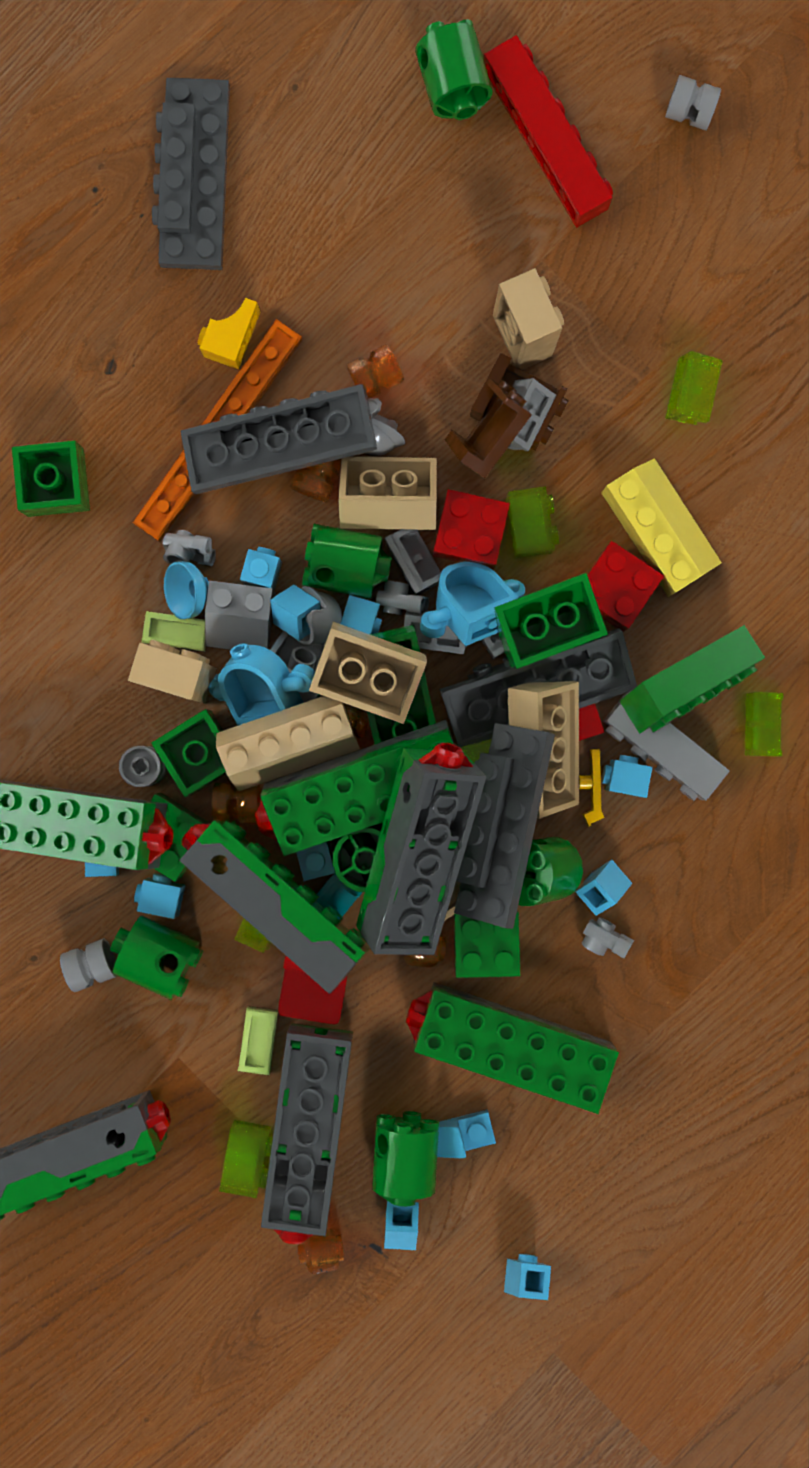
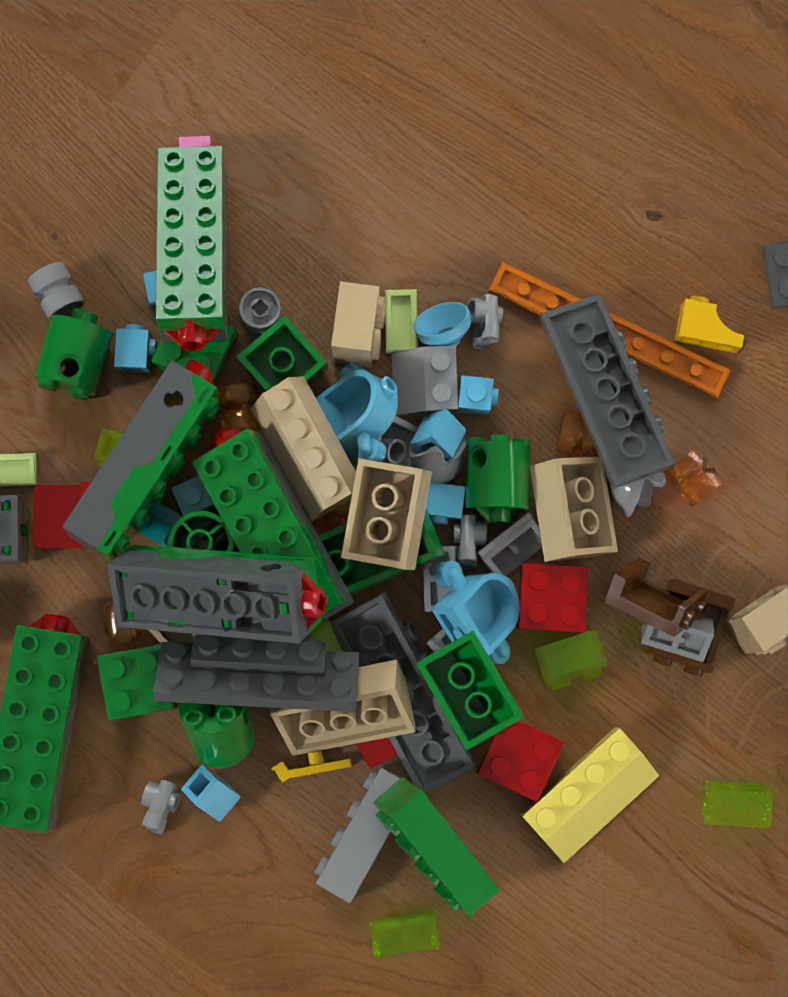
camera: 80 degrees right, 5 degrees down
green brick [12,440,90,517] -> none
medium azure brick [601,755,653,798] -> none

